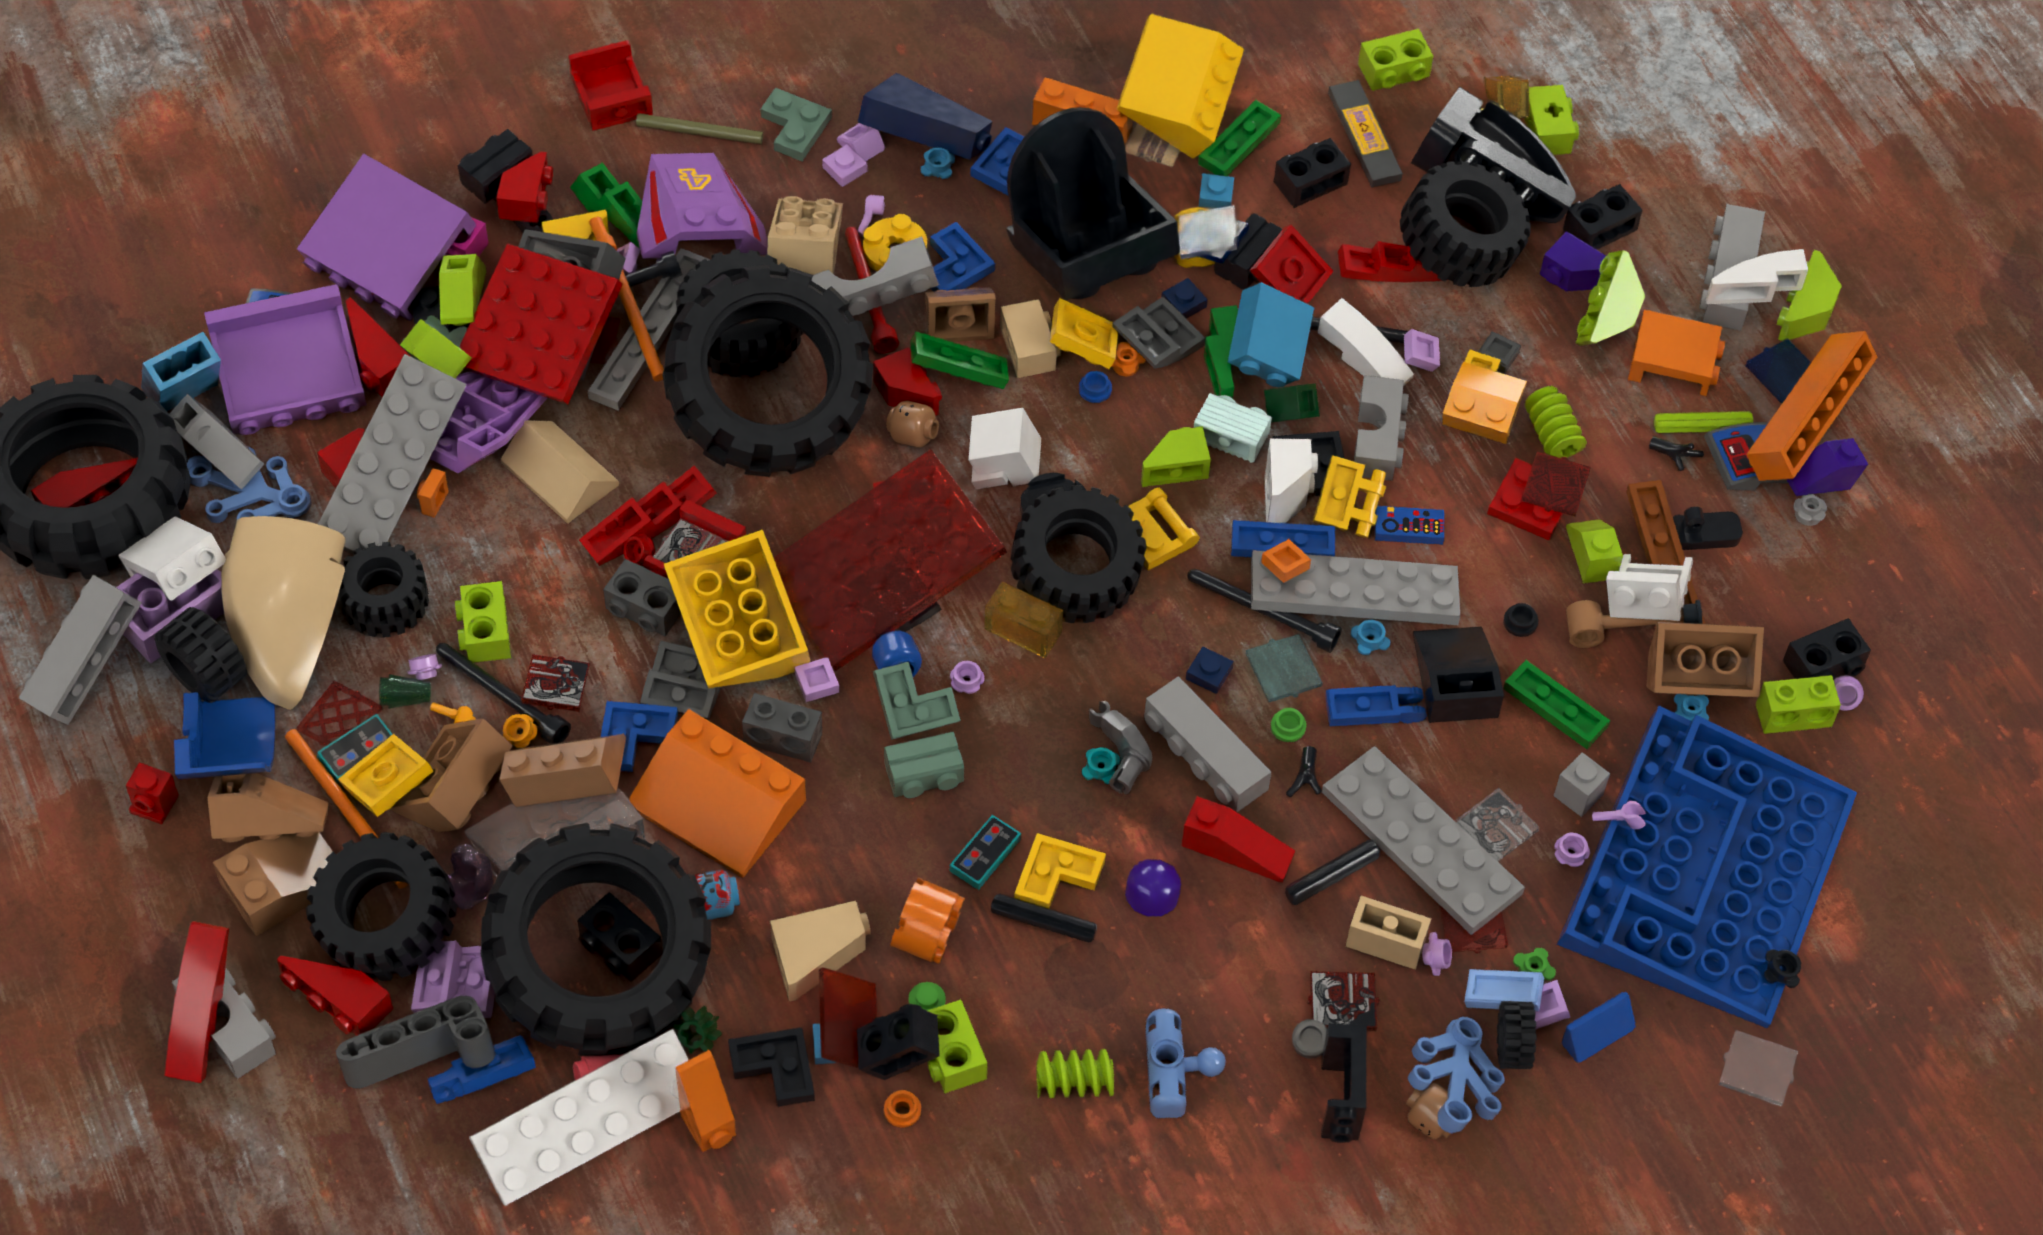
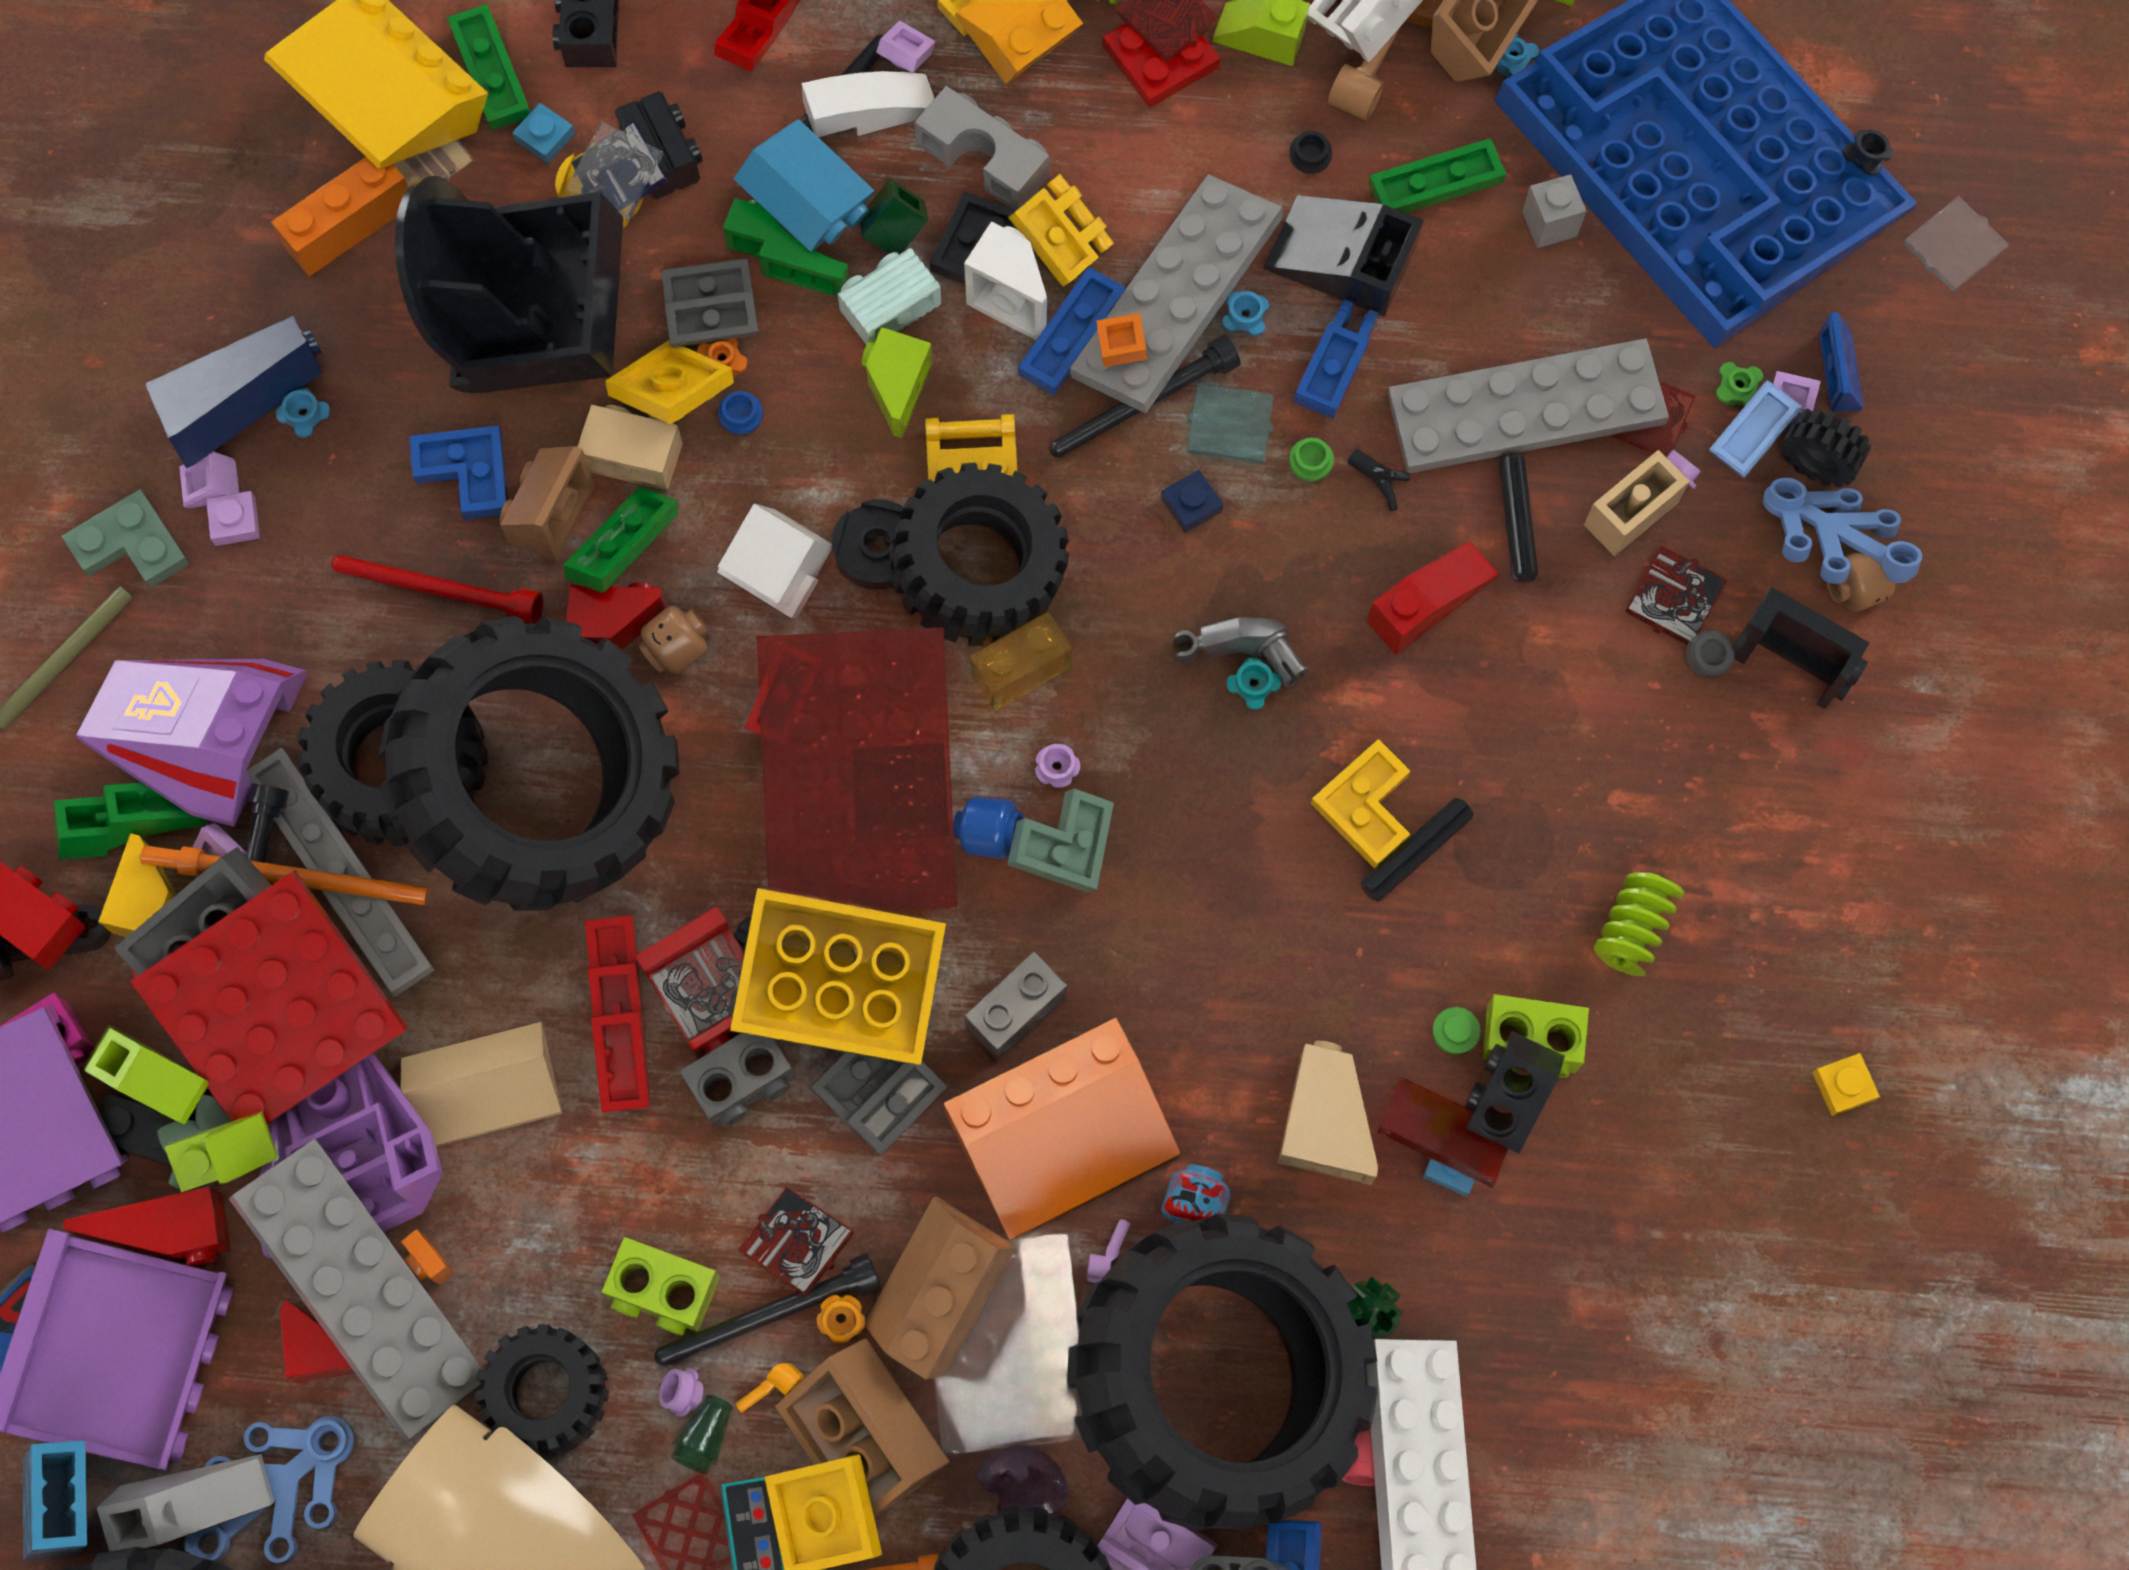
camera: 60 degrees left, 15 degrees up
black brick [577,892,663,982] -> none
blue plate [601,701,678,772] -> none
red plate [623,533,655,566] -> none
orange slope [675,1050,736,1152] -> none
black plate [728,1027,815,1107] -> none
tan slope [767,196,843,275] -> none
lavender plate [795,657,839,702] -> none
light grey arch [811,237,939,316] -> none
lavender hand [857,195,885,237] -> none
yellow plate [863,214,928,272] -> none
sand green brick [884,732,964,798] -> none
orange plate [884,1090,921,1128] -> none
orange brick [890,878,965,964] -> none
tile [949,815,1021,890] -> none
blue plate [970,127,1024,195] -> none
dark purple hair [1125,859,1181,916] -> none
light grey brick [1144,676,1271,812] -> none
medium blue piece [1145,1008,1226,1118] -> none
dark blue plate [1162,278,1208,319] -> none
red plate [1250,224,1334,304] -> none
blue tile [1375,506,1444,545] -> none
clear piece [1455,788,1540,861] -> none
lavender plate [1554,833,1590,867] -> none
lavender hand [1592,801,1646,830] -> none

